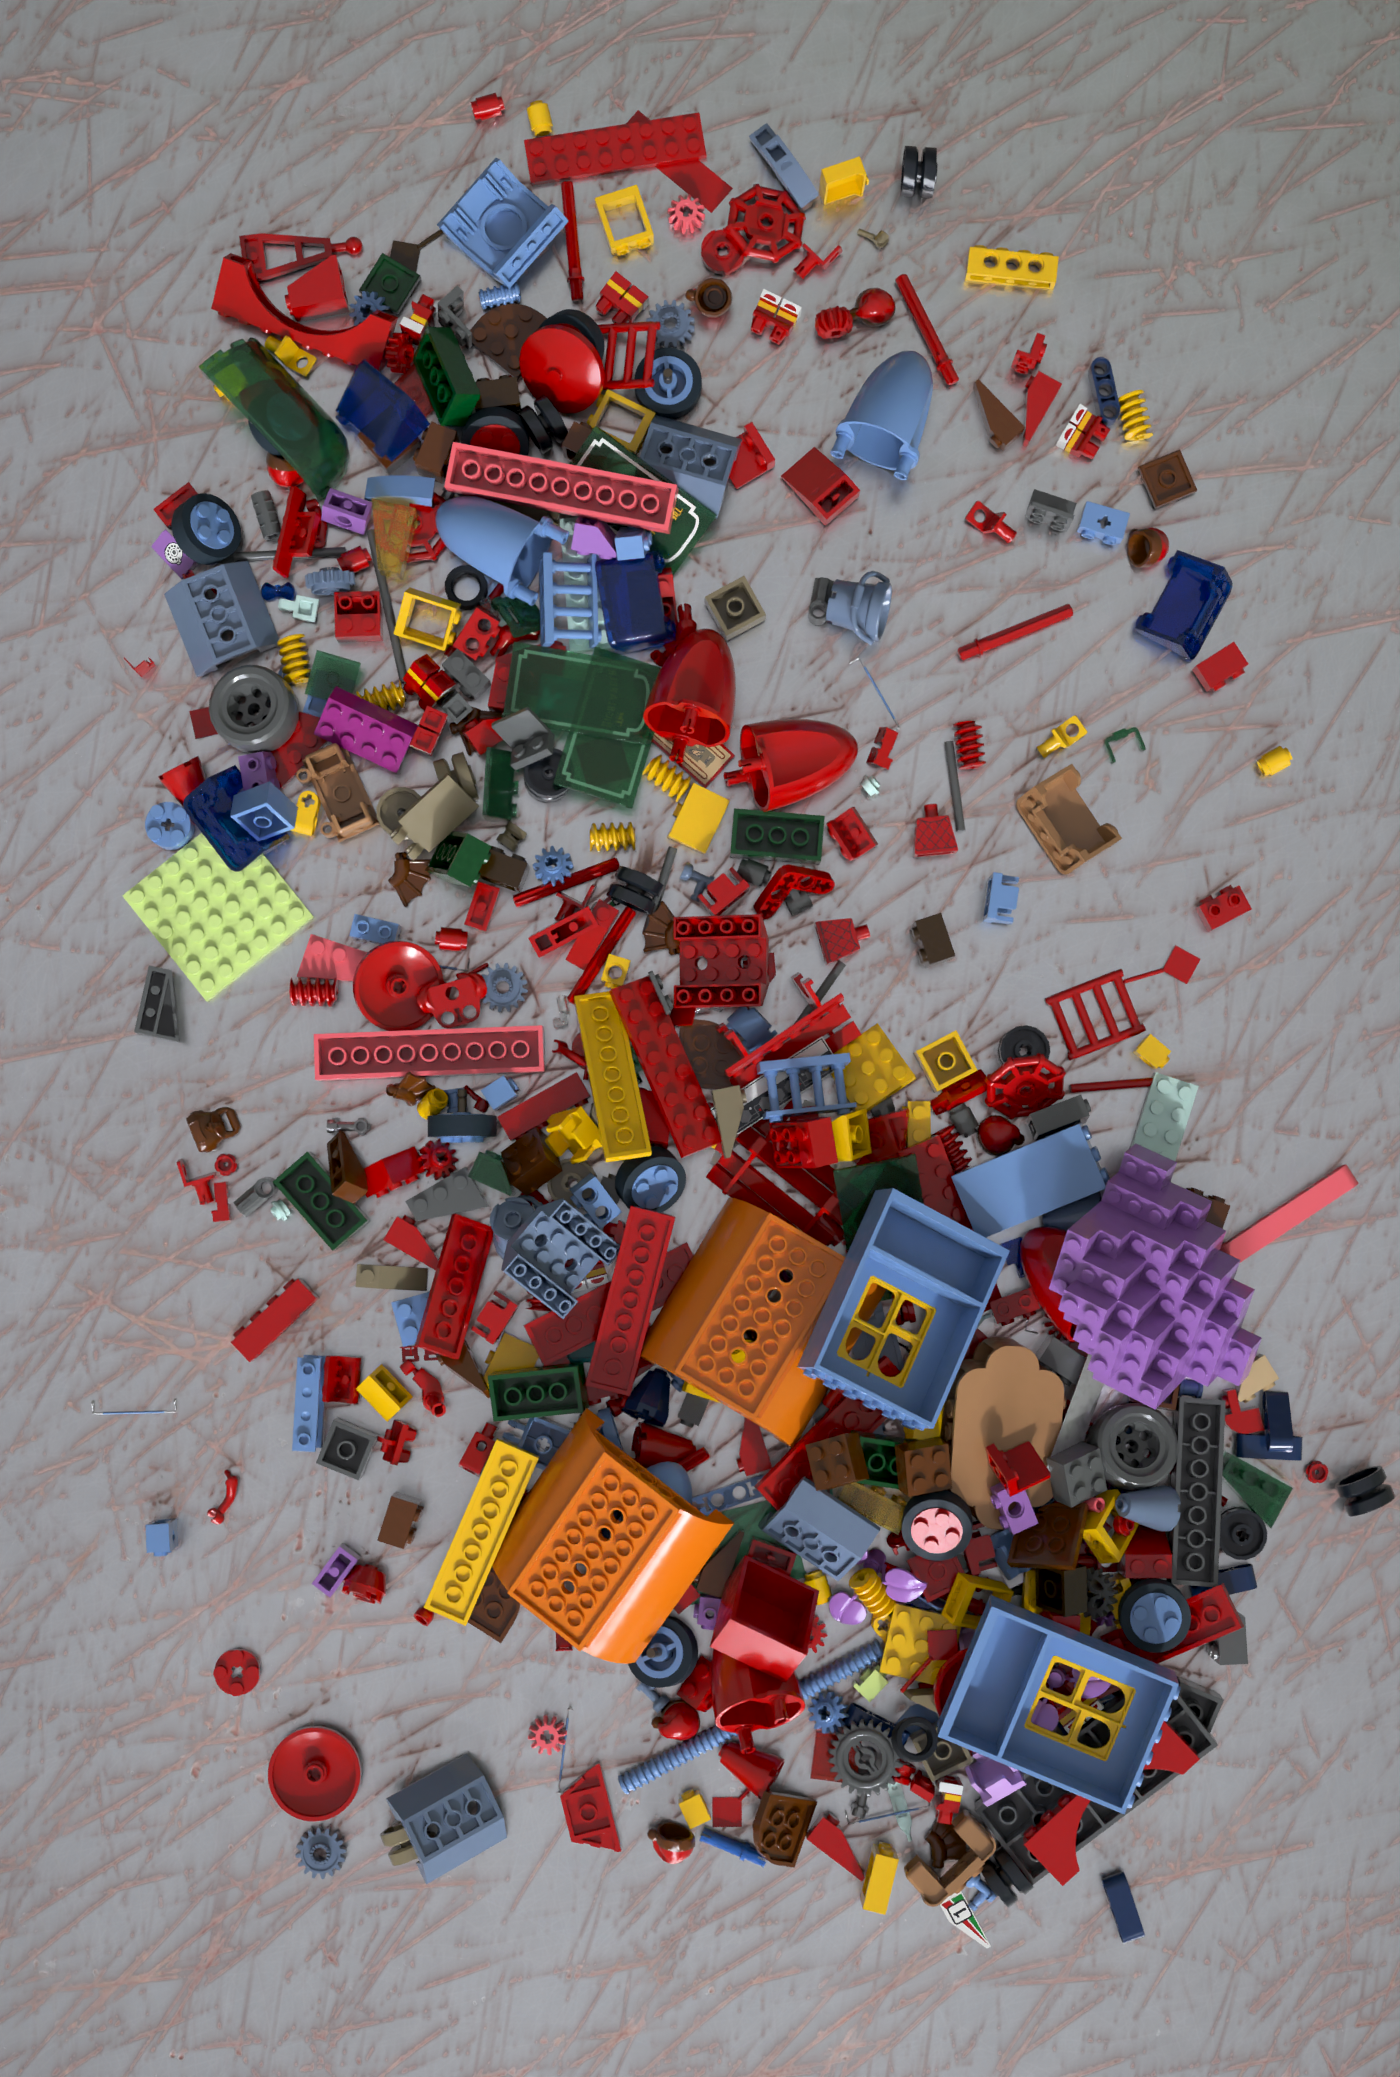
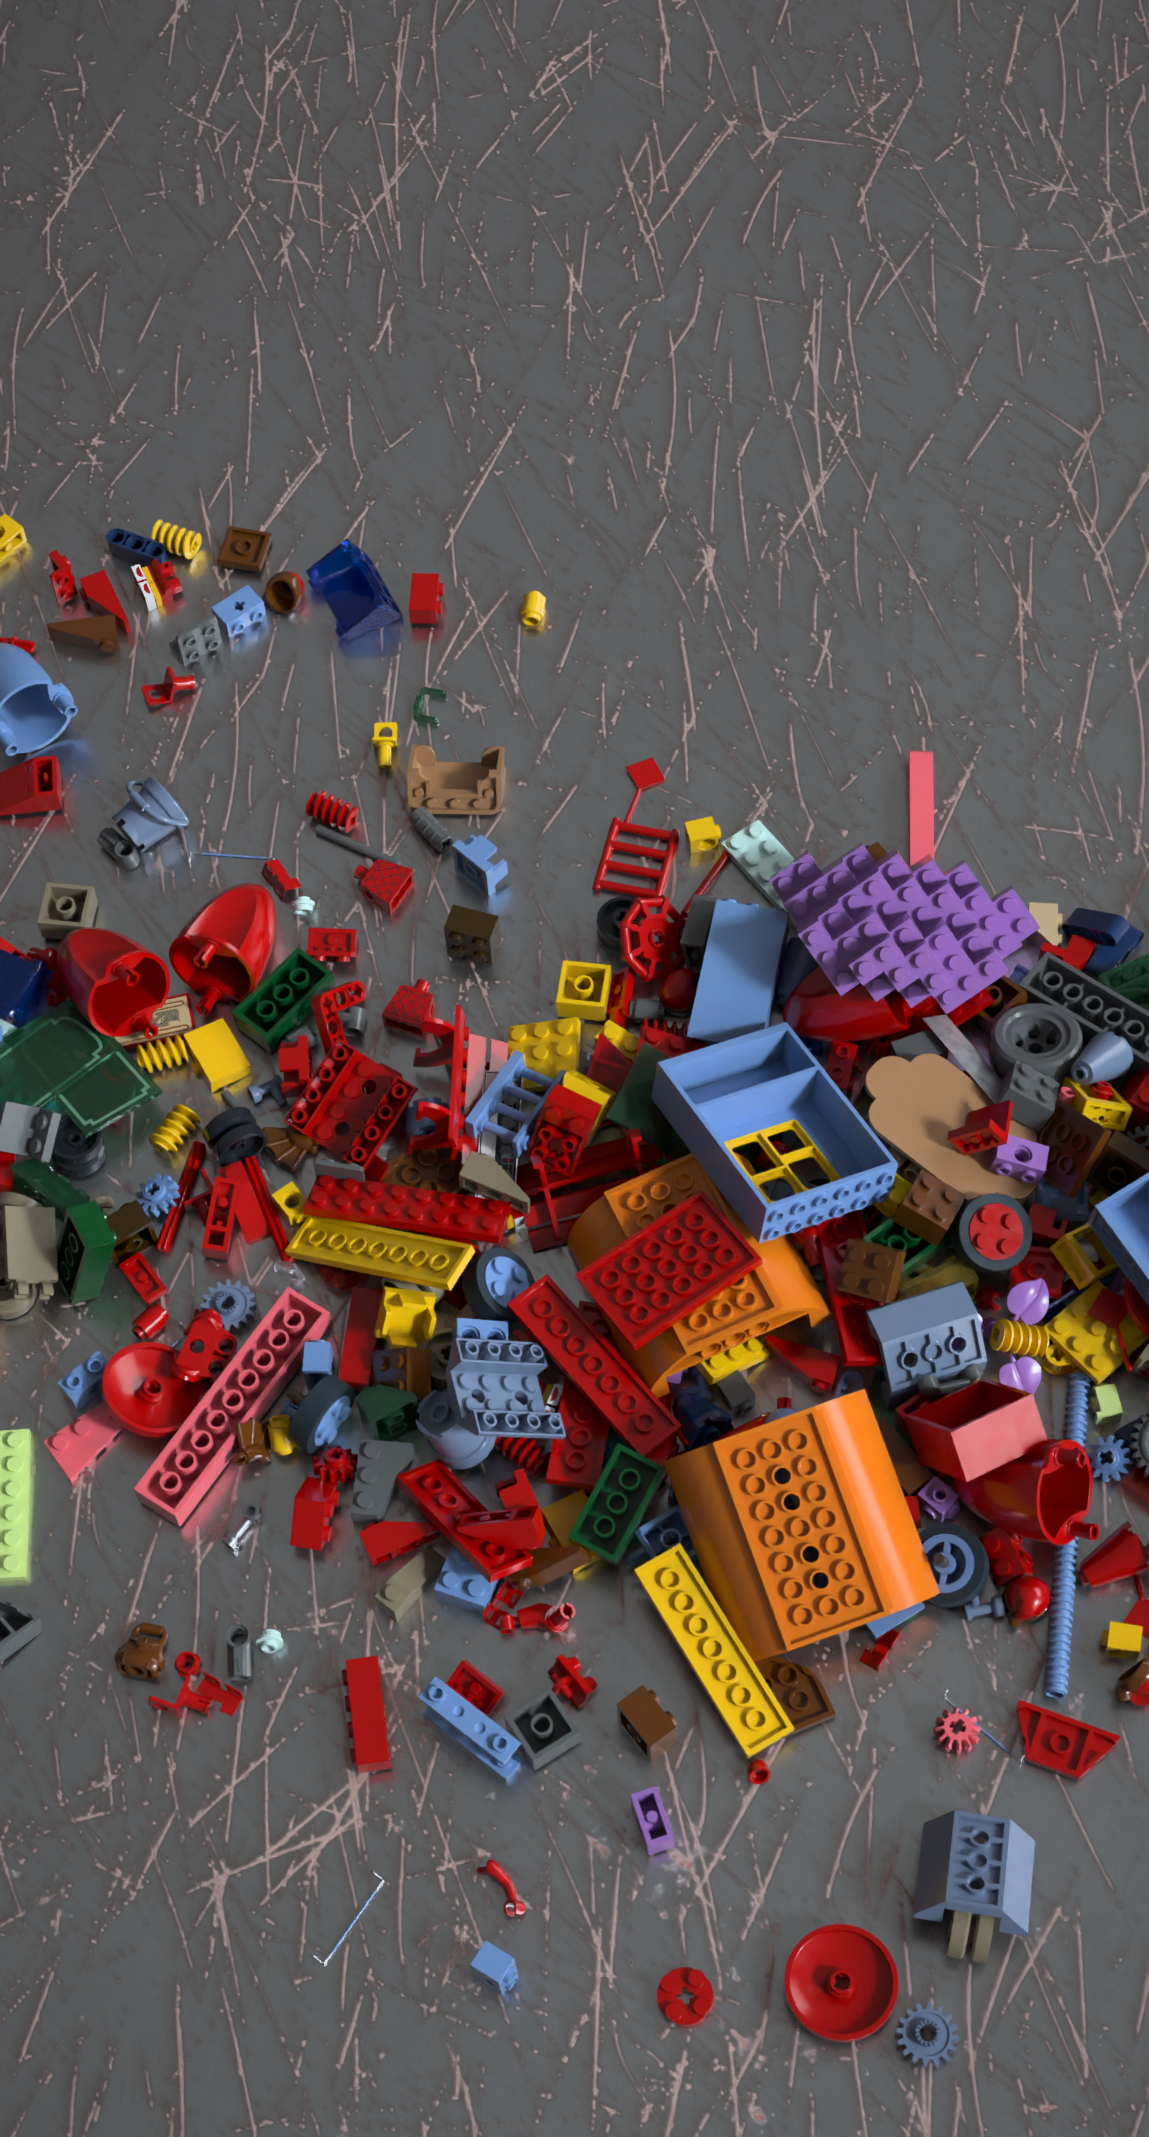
camera: 45 degrees left, 25 degrees down
dark green brick [273,1151,370,1251] -> none
red piece [289,977,338,1007] -> none
reddish brown slope [327,1131,368,1204] -> none
red cone [342,1564,386,1604] -> none
yellow brick [356,1364,413,1422] -> none
reddish brown arm [388,852,431,907] -> none
red torso [459,1422,499,1477] -> none
red piece [552,1040,589,1080] -> none
red axle [958,604,1073,660] -> none
red brick [1195,885,1252,932] -> none
none -> dark grey axle [409,807,454,852]
none -> red slope [457,1505,546,1550]
none -> red plate [575,1189,763,1351]
none -> dark grey bar [916,1364,983,1397]

